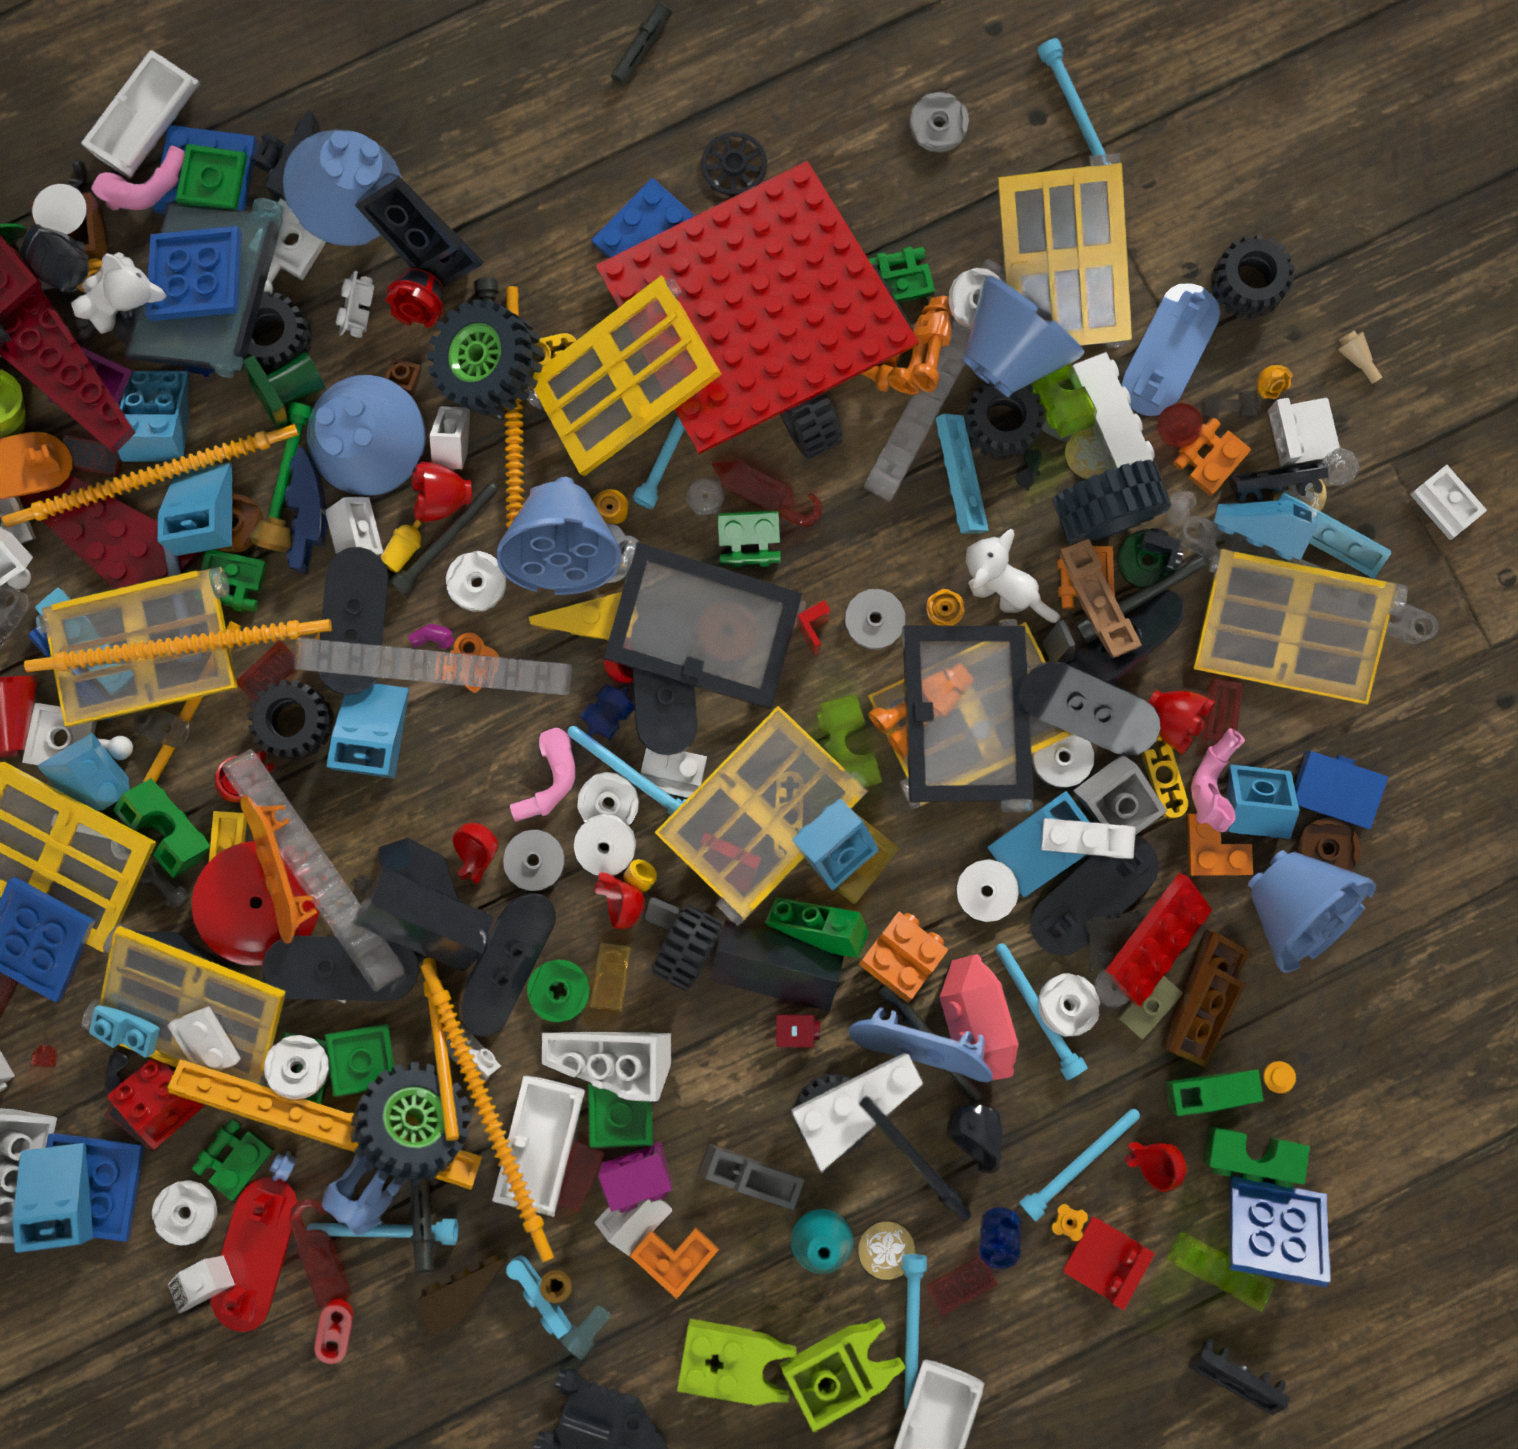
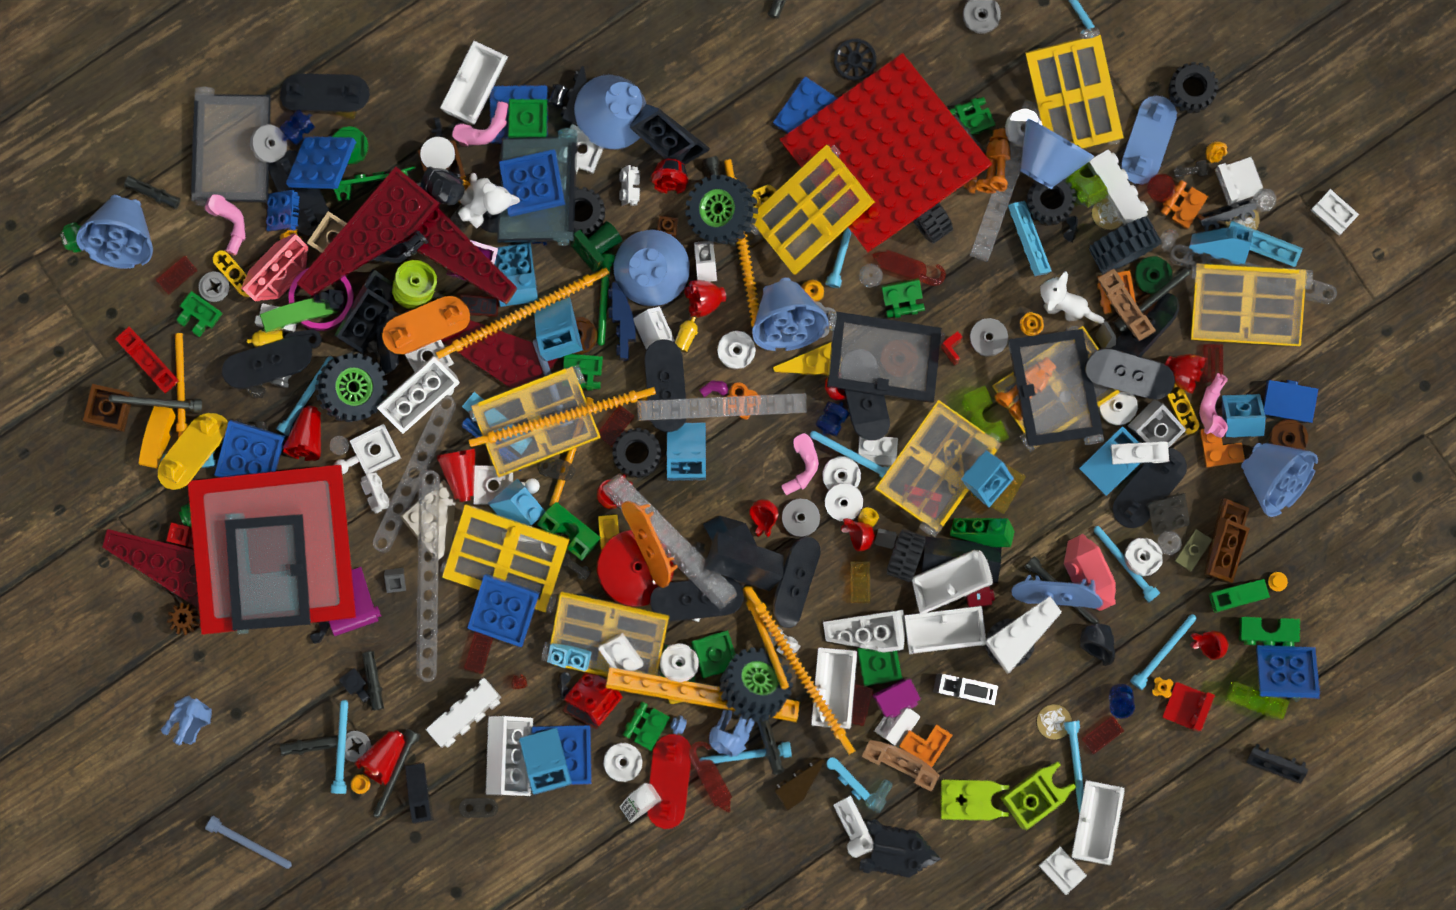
camera: 10 degrees left, 0 degrees up
pearl gold cone [249,516,291,552] -> none
red plate [314,1299,354,1364] -> none
pearl dark grey piece [389,483,498,598] -> none
green plate [527,959,590,1022] -> none
pearl gold cone [540,1270,572,1303] -> none
teal cone [791,1209,853,1274] -> none
orange plate [859,911,948,1003] -> none
black bar [859,1096,971,1221] -> none
white plate [957,859,1019,922] -> none
red plate [1105,873,1212,1007] -> none
black bracket [1137,528,1183,575] -> none
tan cone [1337,330,1382,384] -> none
none -> white plate [834,796,873,857]
none -> medium nougat slope [862,740,939,792]
none -> white container [905,606,986,654]
none -> white container [912,550,993,615]

